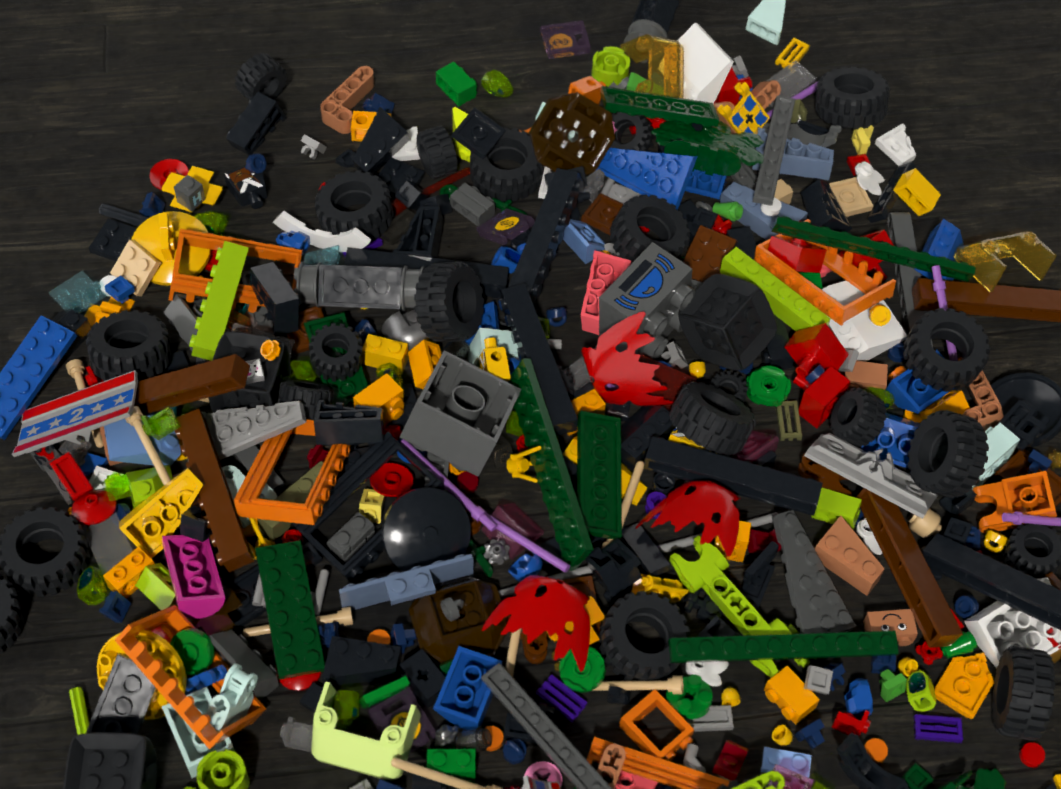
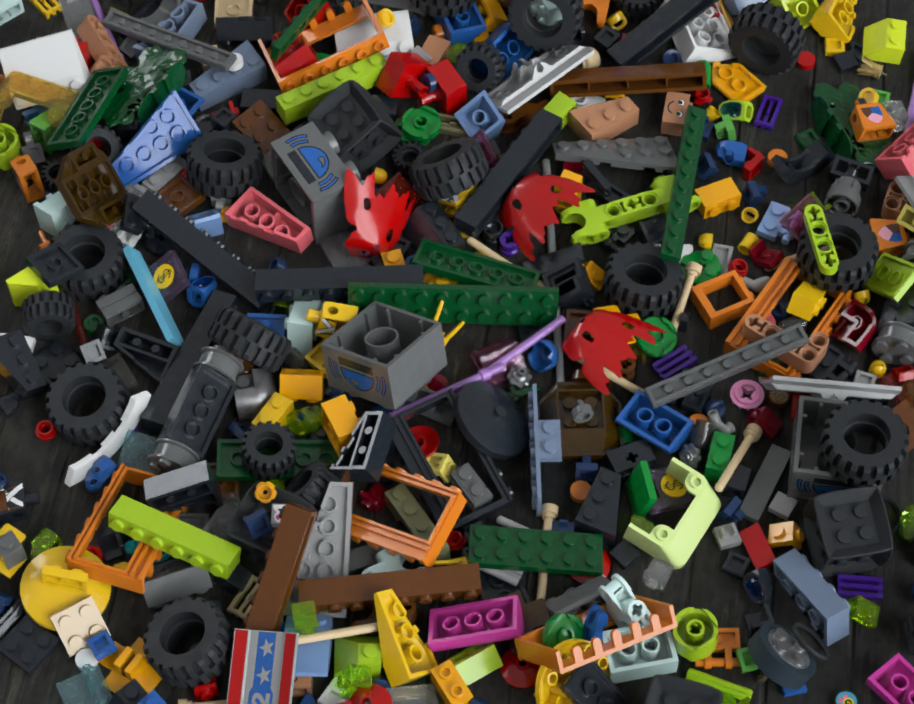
camera: 70 degrees left, 0 degrees up
black panel [180,506,213,542] -> none
yellow hinge [642,575,689,603] -> none
bright green cone [712,202,743,221] -> none
yellow flag [717,82,770,134] -> none
light grey tile [804,665,833,695] -> none
none -> medium azure tile [123,245,184,347]
none -> dark blue tile [242,508,273,540]
none -> medium blue slope [454,90,505,144]
none -> light grey arm [707,409,735,434]
none -> red plate [728,258,748,277]
none -> yellow hinge [738,232,759,255]

